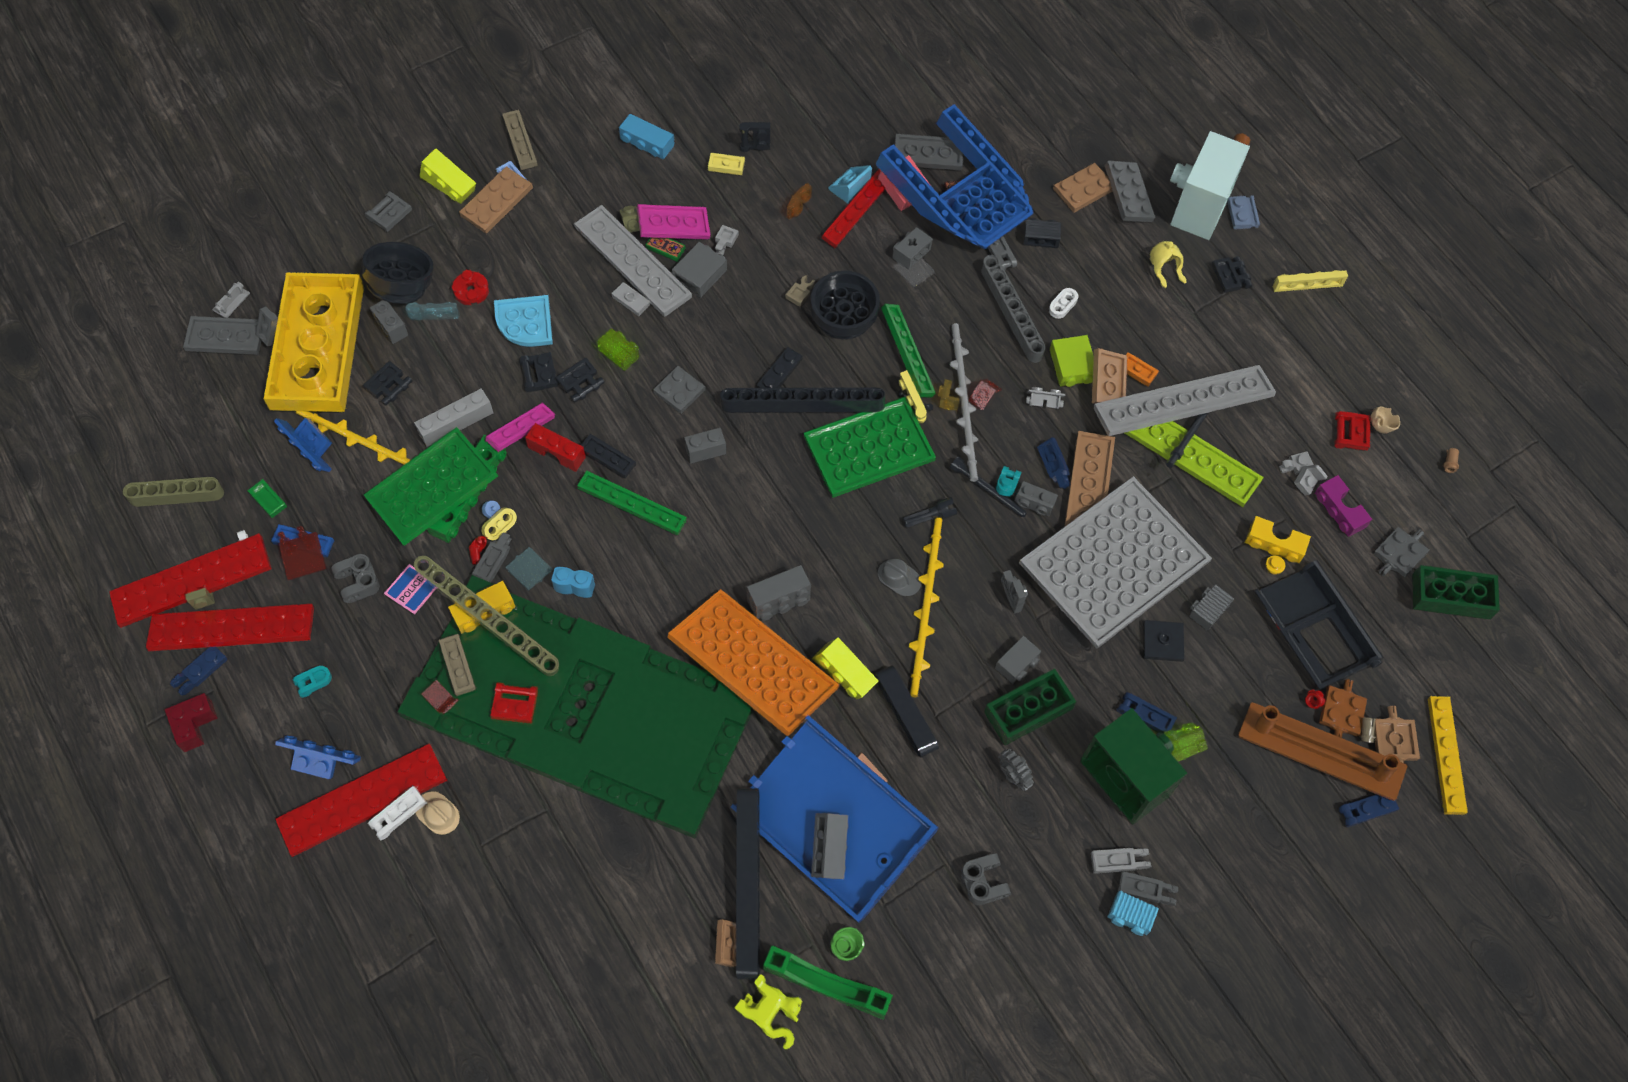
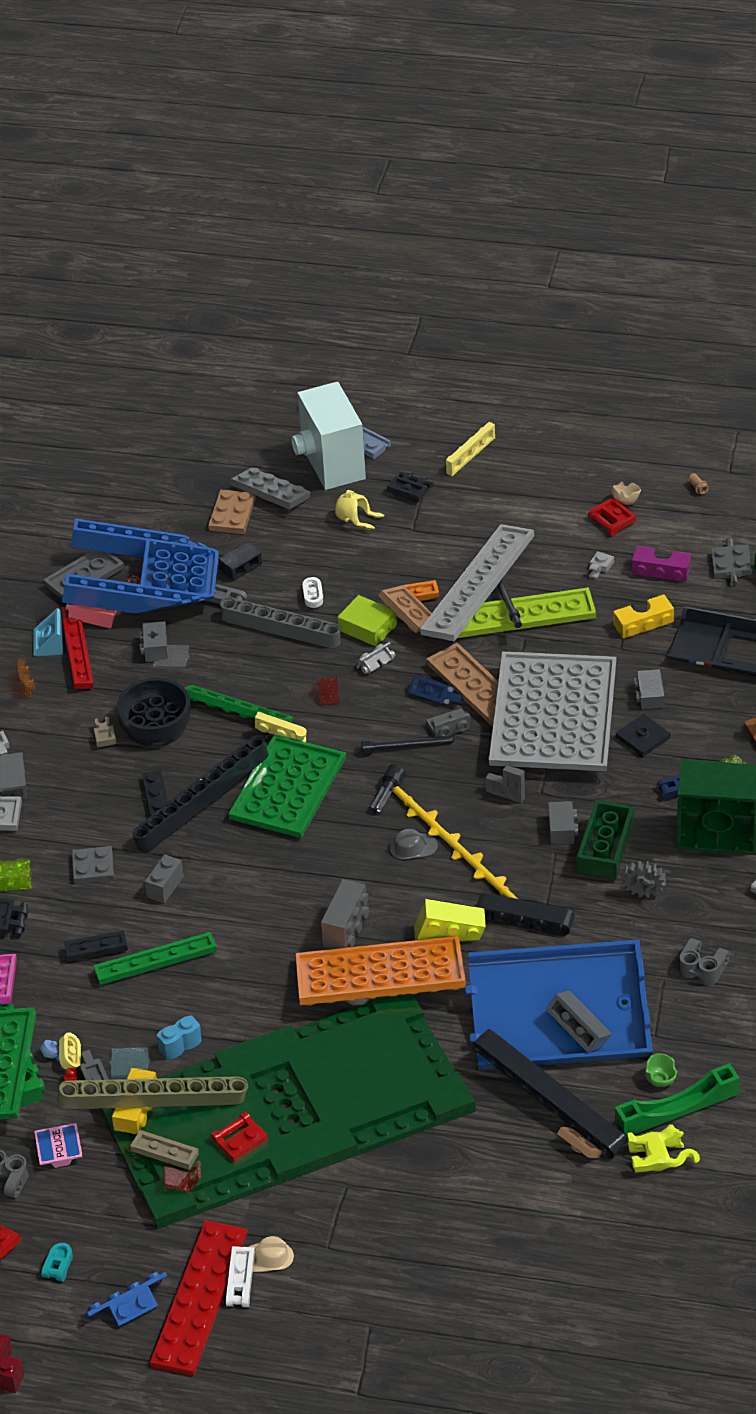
camera: 40 degrees left, 20 degrees down
red arch [525,423,586,472] -> none
clear yellow bracket [938,379,959,410] -> none
light grey plant [949,323,978,482] -> none
teal plate [996,466,1022,496] -> none
yellow plate [1266,556,1285,574] -> none
light grey bracket [1294,465,1328,495] -> none

